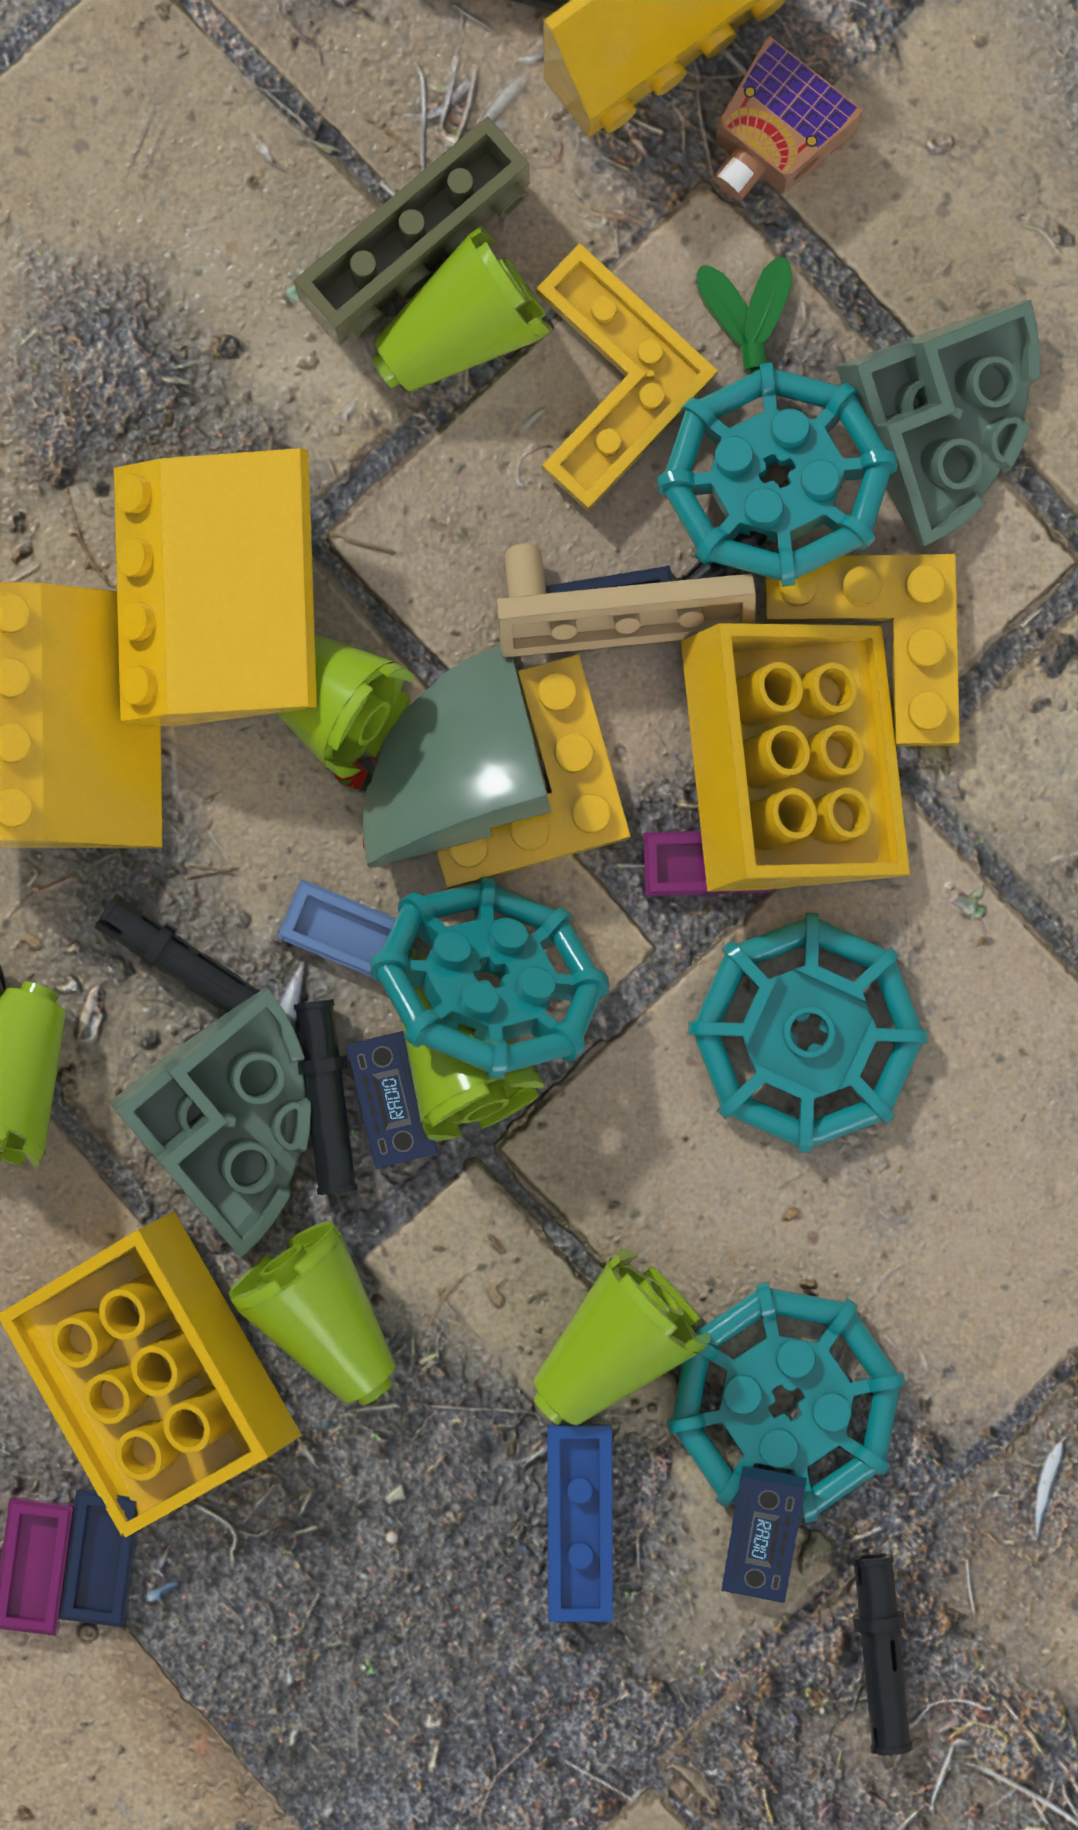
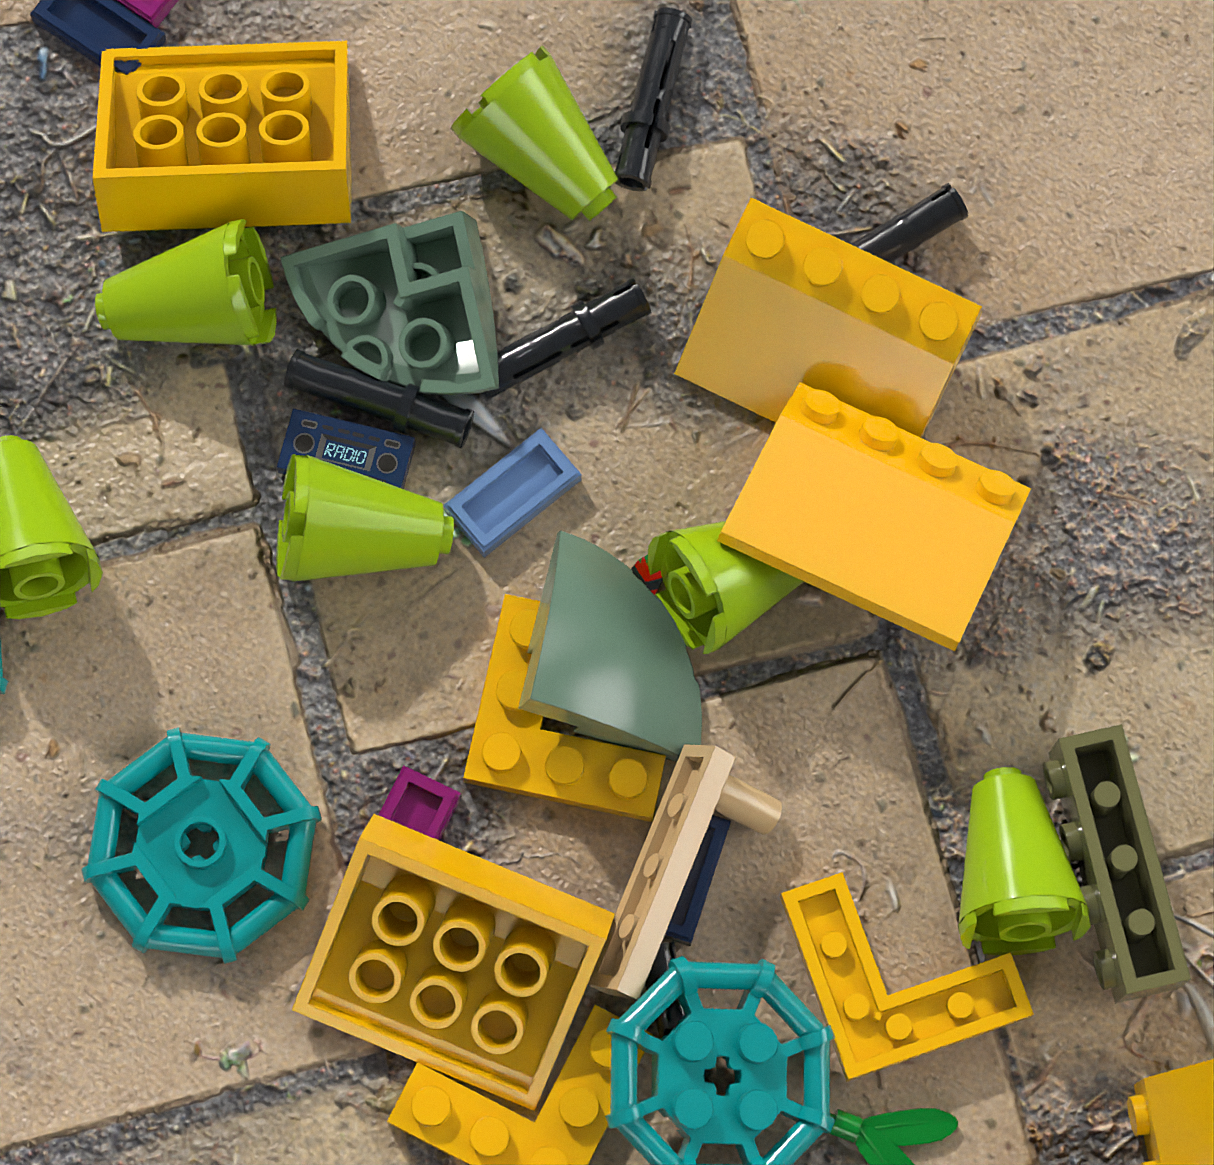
camera: 115 degrees right, 10 degrees down
teal plate [370,877,609,1079] -> none

